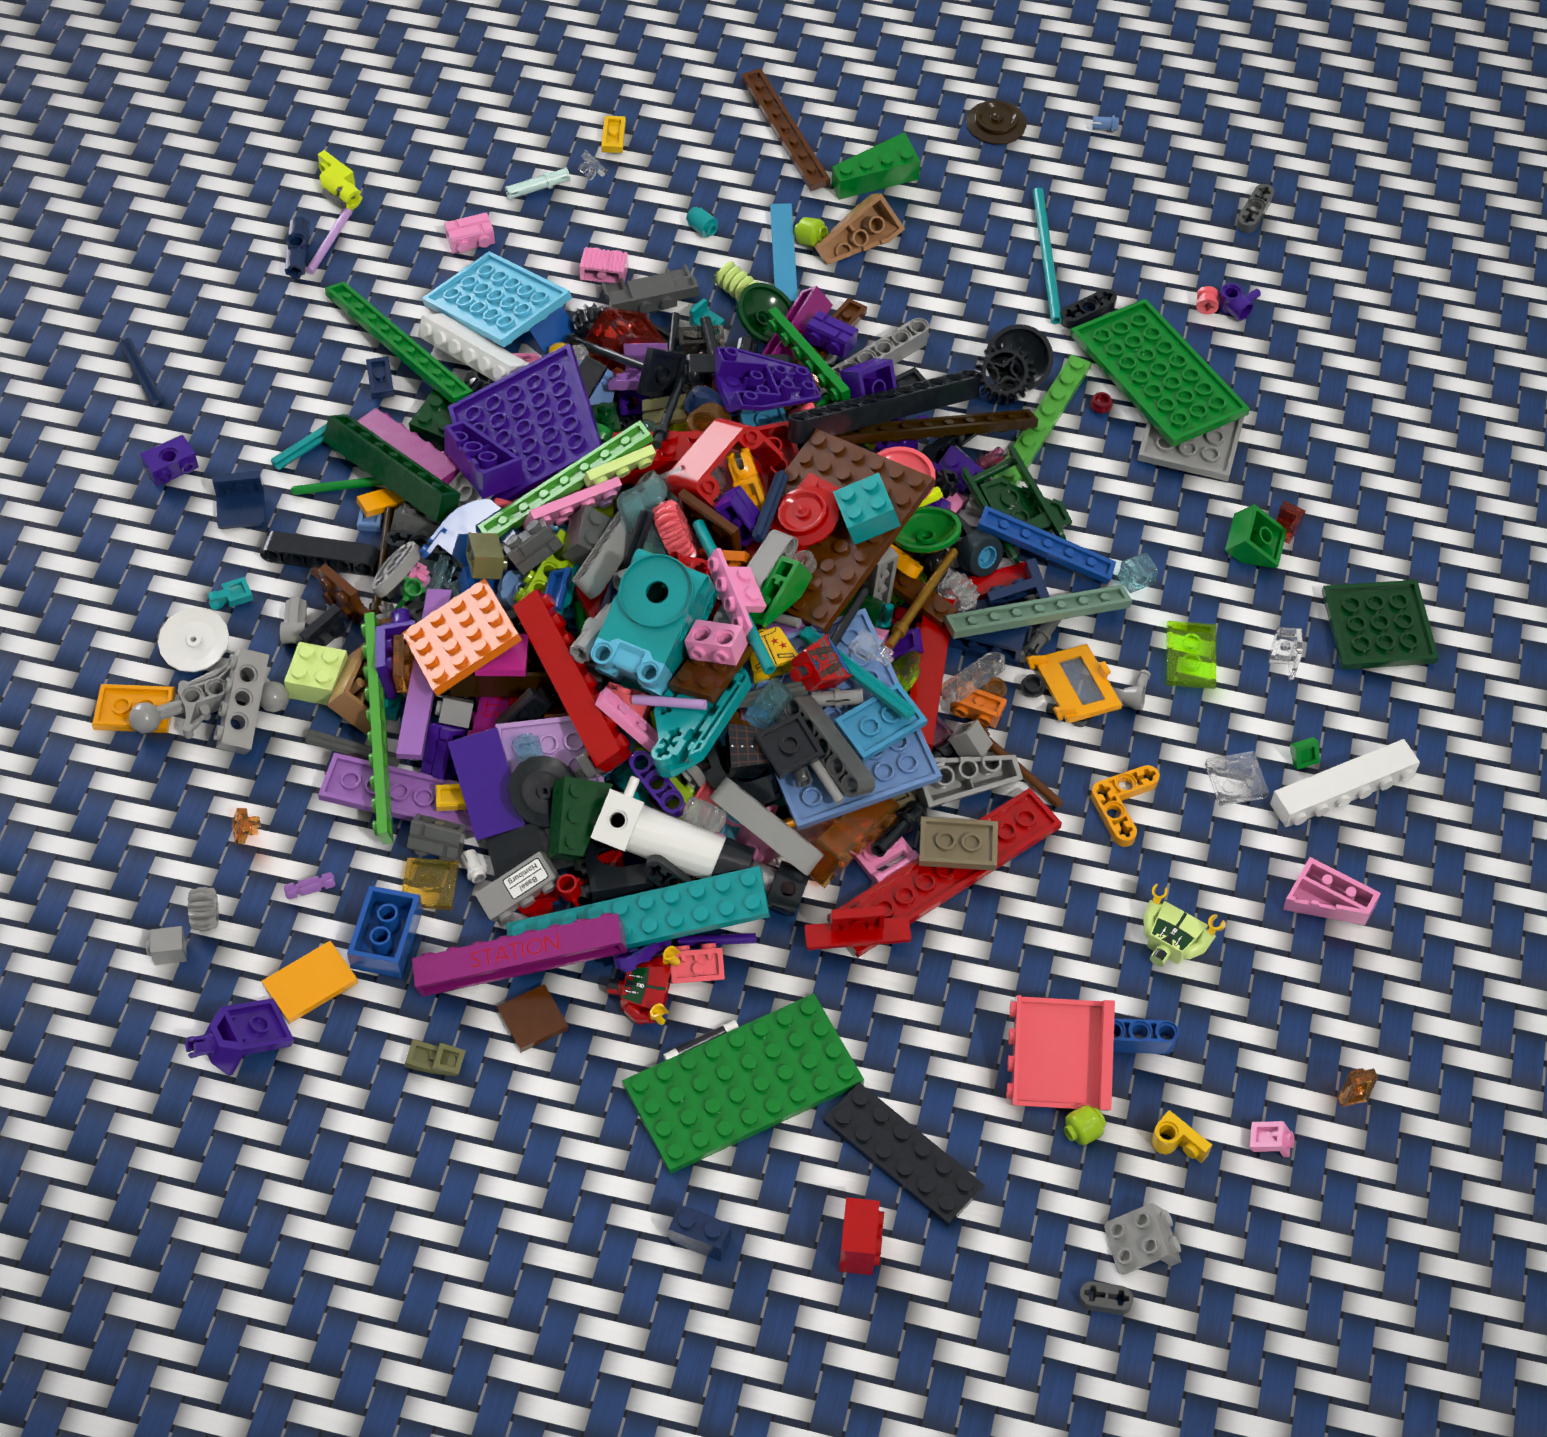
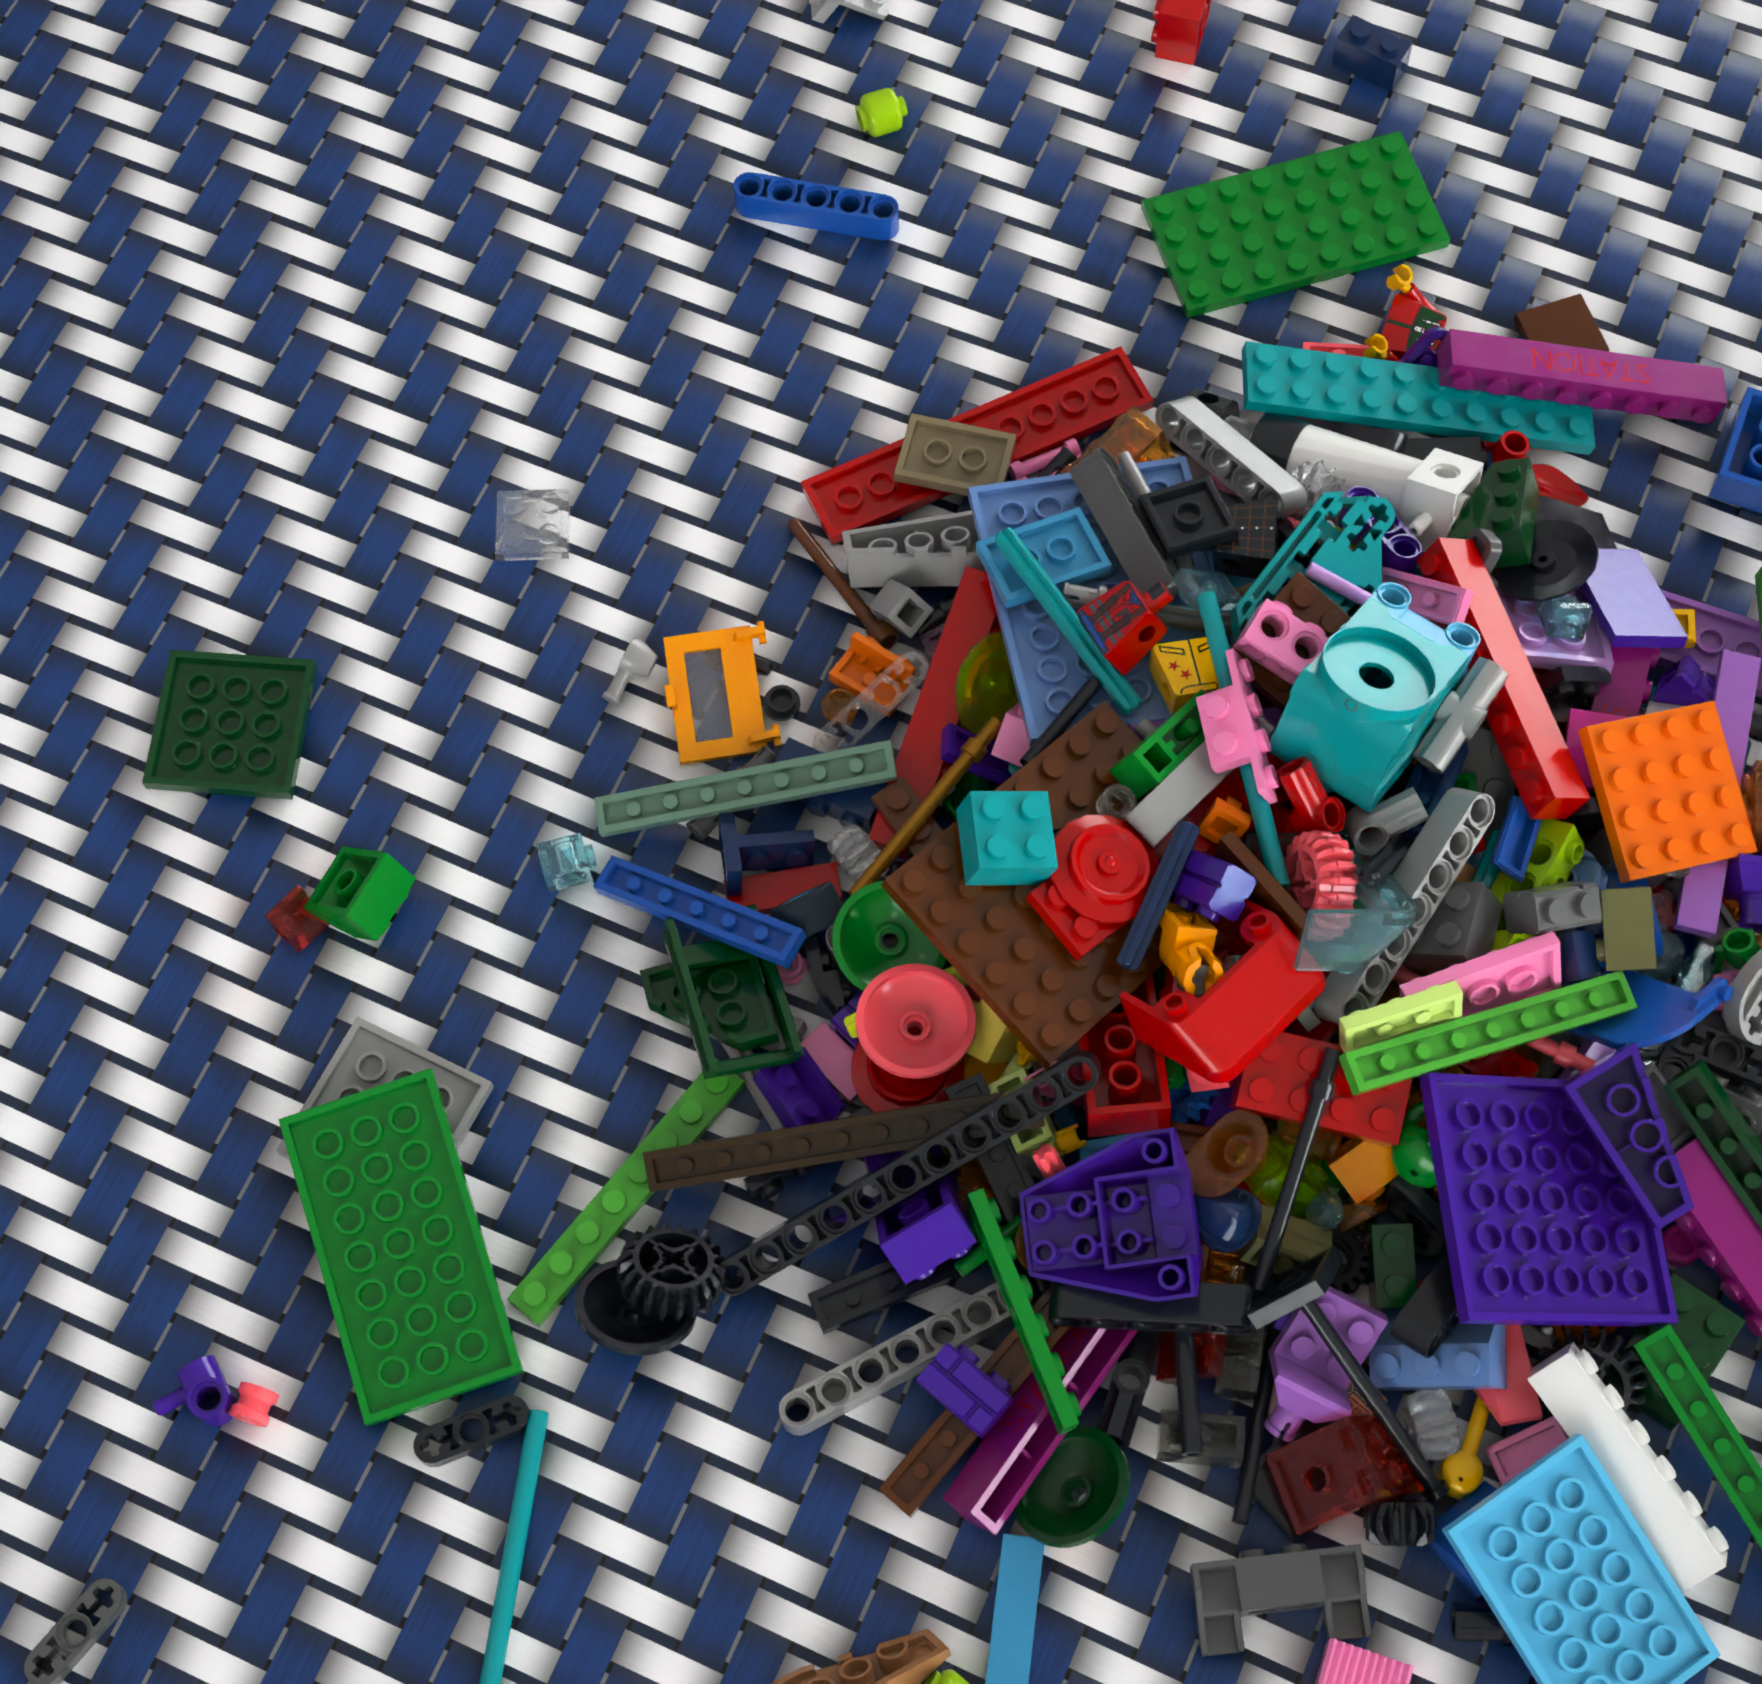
camera: 165 degrees left, 10 degrees up
clear yellow tile [402,858,459,911] -> none
olive slope [404,1039,466,1076] -> none
dark grey brick [407,814,467,862] -> none
white pin [461,849,487,883] -> none
light grey brick [475,851,560,923] -> none
black bar [663,1020,738,1061] -> none
teal bracket [689,298,725,334] -> none
yellowish green piece [714,261,759,301] -> none
red bracket [804,905,911,950] -> none
black plate [823,1082,984,1227] -> none
clear plate [848,628,894,667] -> none
black gear [934,468,959,499] -> none
clear pink pin [976,447,1006,469] -> none
coral panel [1006,995,1115,1111] -> none
dark red plate [1090,392,1113,414] -> none
light orange beam [1091,765,1160,847] -> none
yellowish green torso [1143,884,1226,967] -> none
yellow plate [1151,1110,1212,1163] -> none
clear neon green tile [1166,621,1216,689] -> none
bright pink bracket [1250,1121,1294,1157] -> none
clear panel [1269,627,1302,680] -> none
white brick [1270,739,1420,828] -> none
bright pink wedge [1283,857,1381,925] -> none
green tile [1290,737,1320,770] -> none
clear orange plate [1338,1068,1378,1107] -> none

